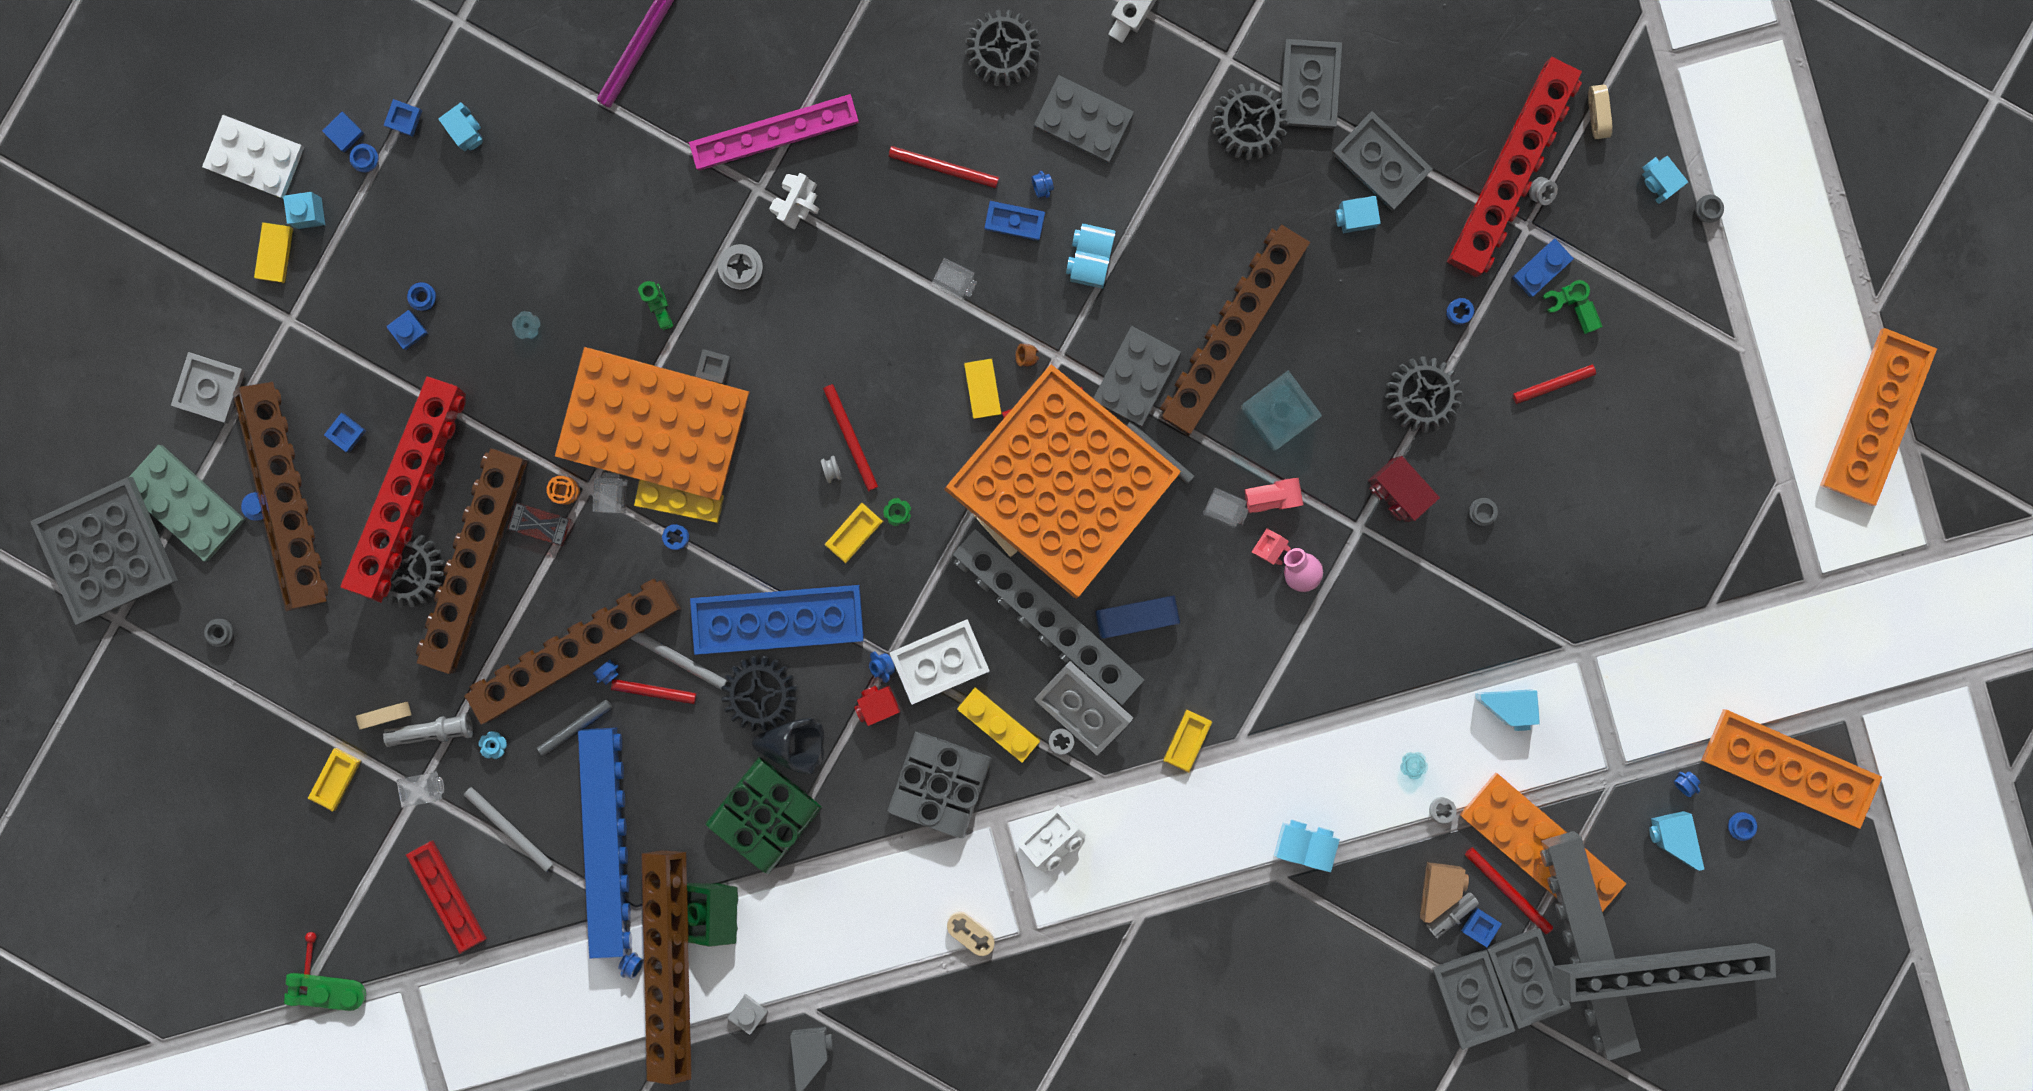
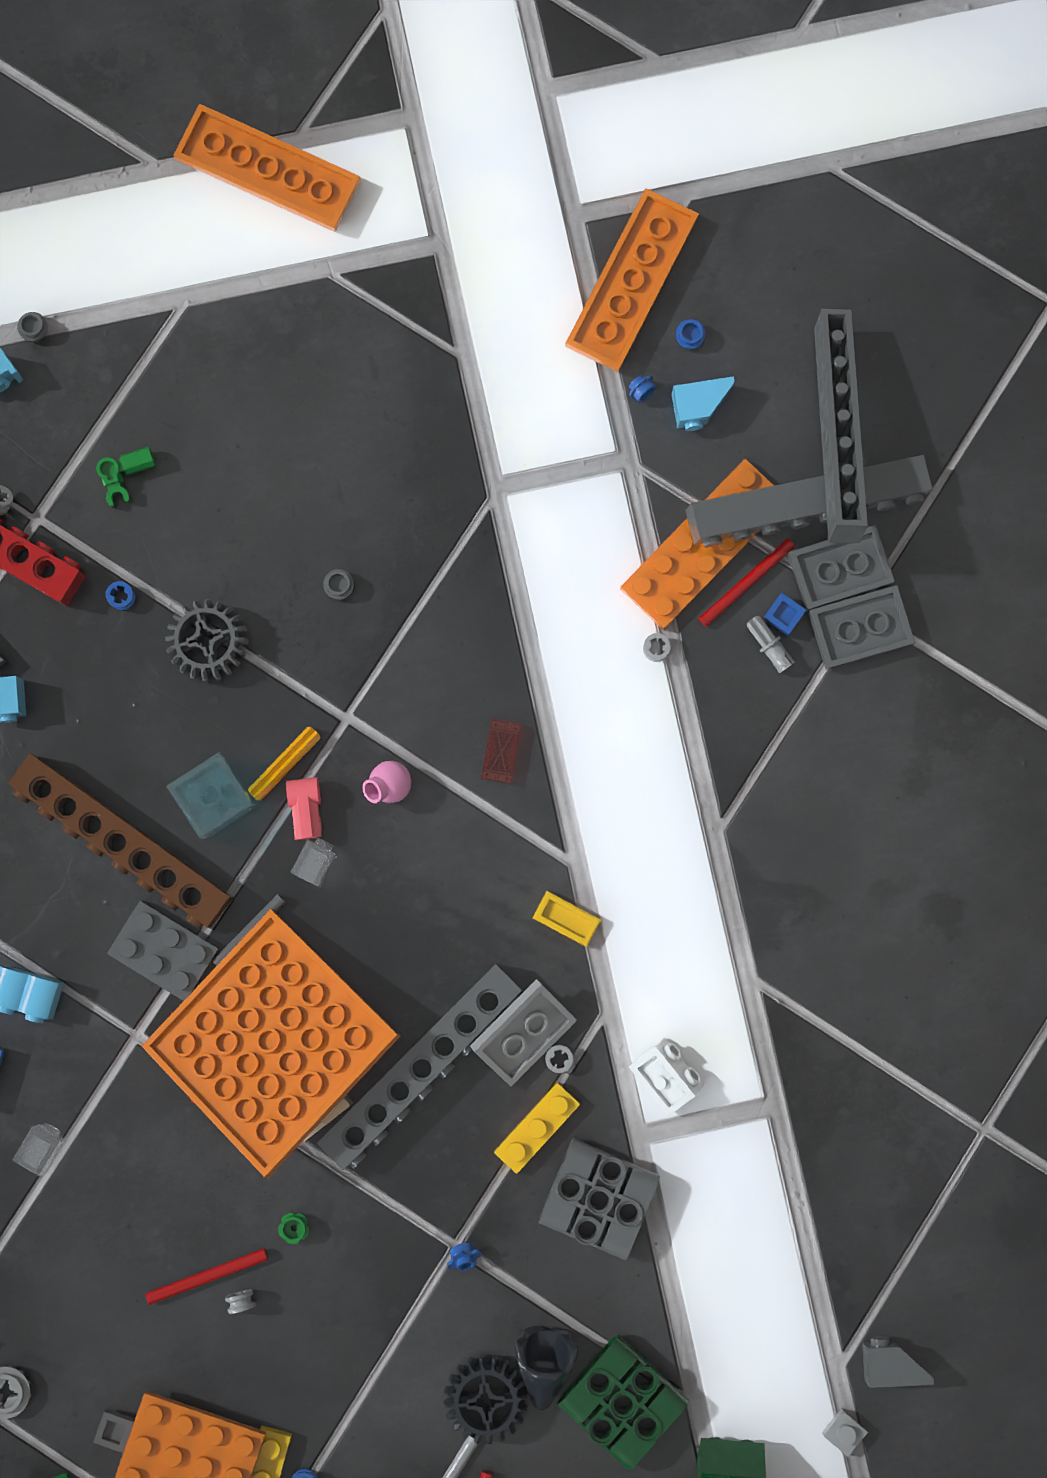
camera: 85 degrees left, 5 degrees down
blue plate [690,585,864,655] -> none
yellow tile [825,503,883,563] -> none
red brick [855,685,900,726] -> none
white plate [890,619,990,704] -> none
tan beam [947,911,995,956] -> none
yellow tile [964,359,1001,419] -> none
dark orange hinge [1016,344,1039,367] -> none
dark blue beam [1095,595,1180,639] -> none
coral tile [1252,529,1291,565] -> none
medium azure brick [1274,819,1340,872] -> none
dark red brick [1368,455,1440,522] -> none
clear light blue plate [1400,752,1428,779] -> none
medium nougat slope [1420,862,1469,923] -> none
medium azure slope [1475,689,1540,731] -> none
blue plate [1512,238,1574,298] -> none
red bar [1513,365,1596,404] -> none
none -> light orange axle [248,726,320,801]
none -> clear red tile [481,719,522,785]

